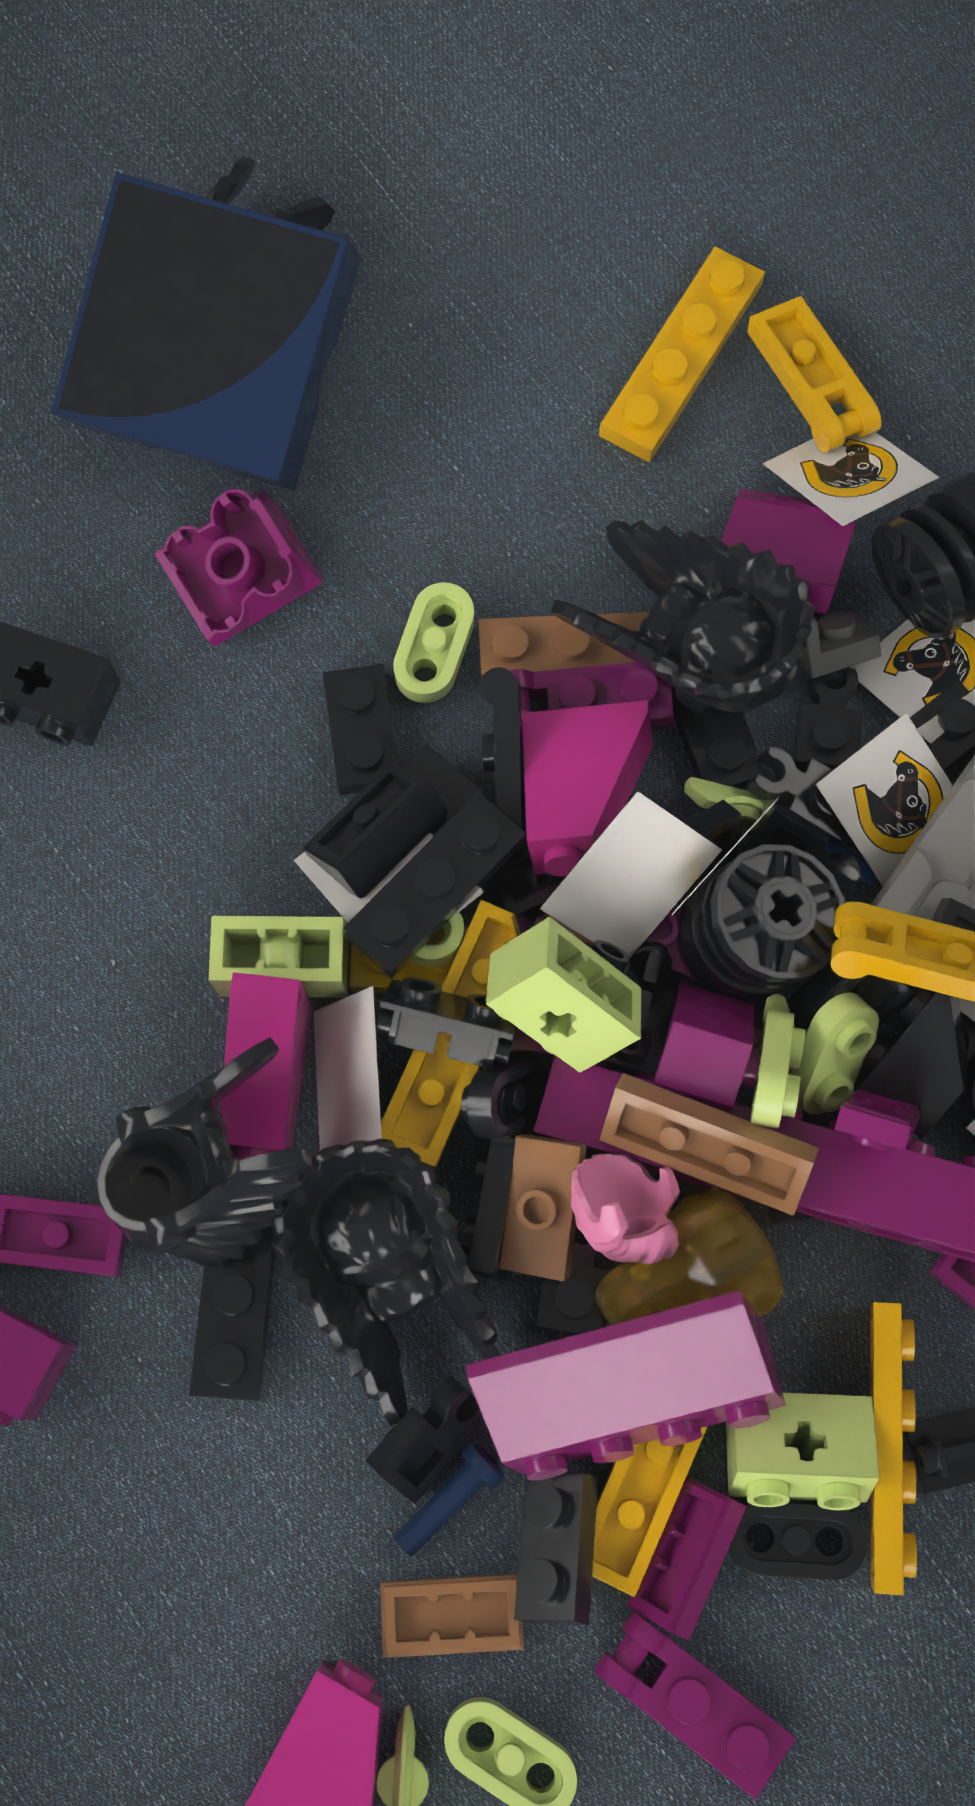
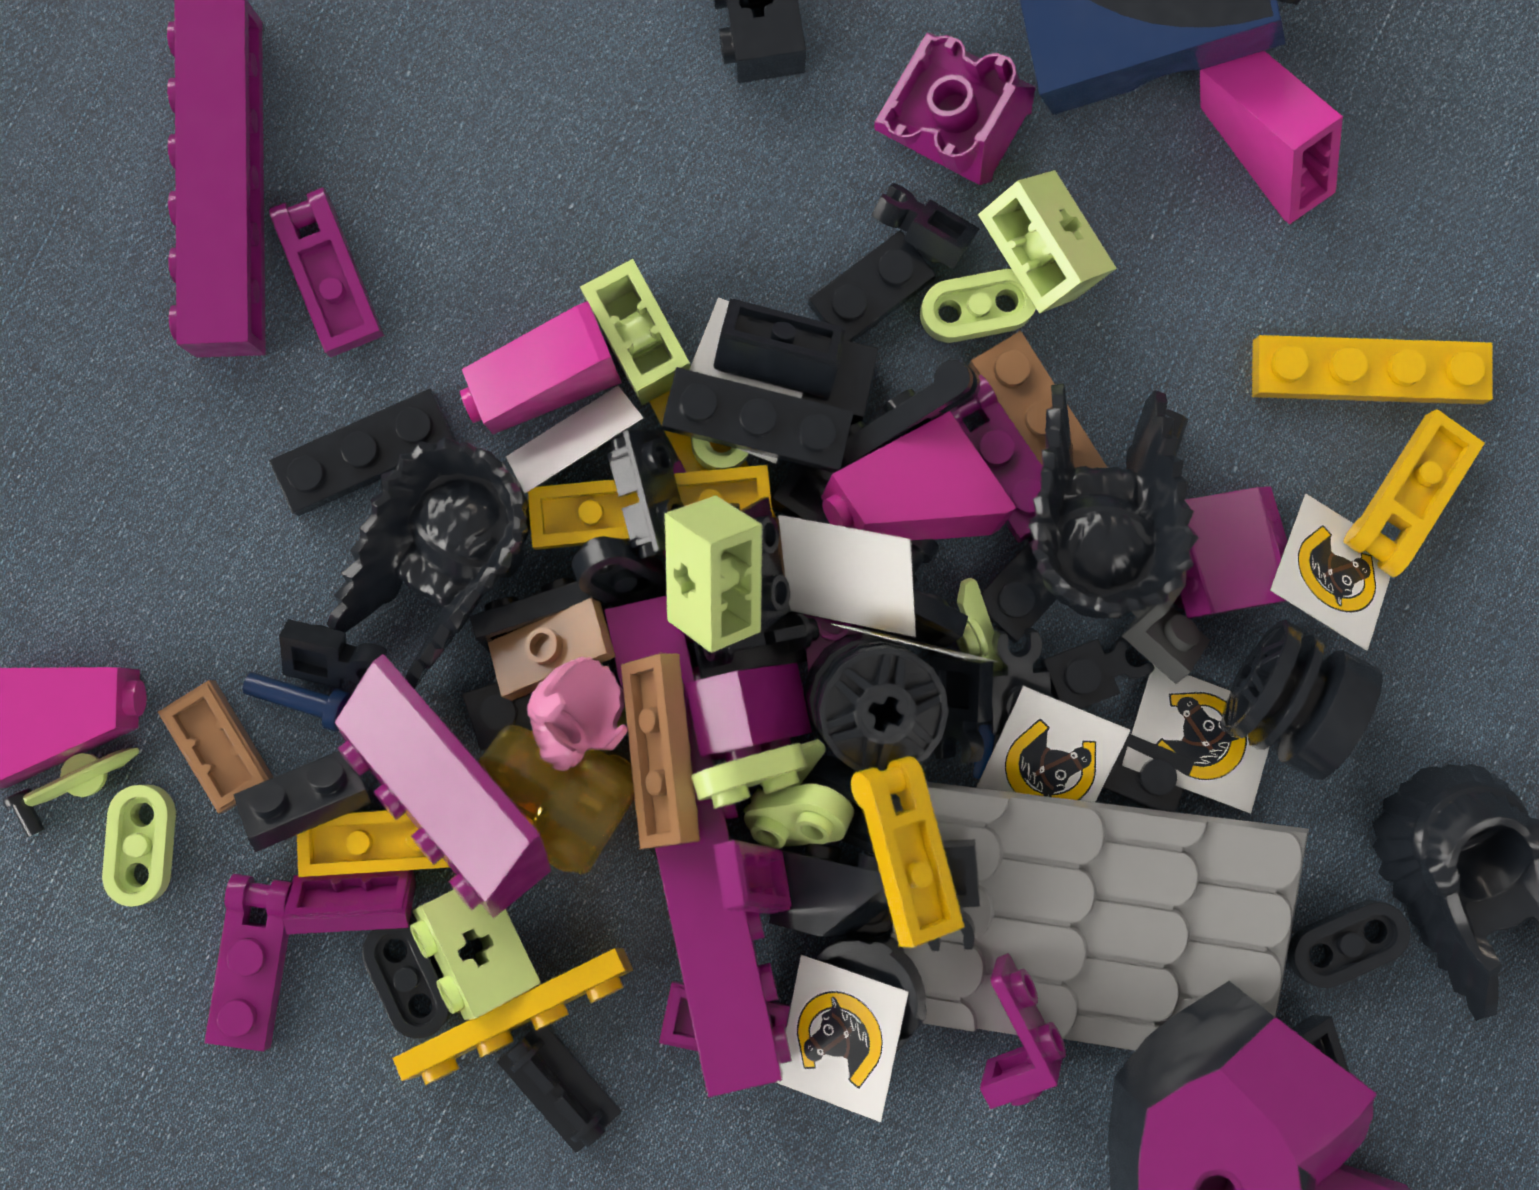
camera: 60 degrees right, 10 degrees up
black piece [97,1037,312,1266] -> none
none -> black plate [871,182,980,269]
none -> yellowish green brick [978,170,1117,314]
none -> dark pink slope [1200,51,1343,225]

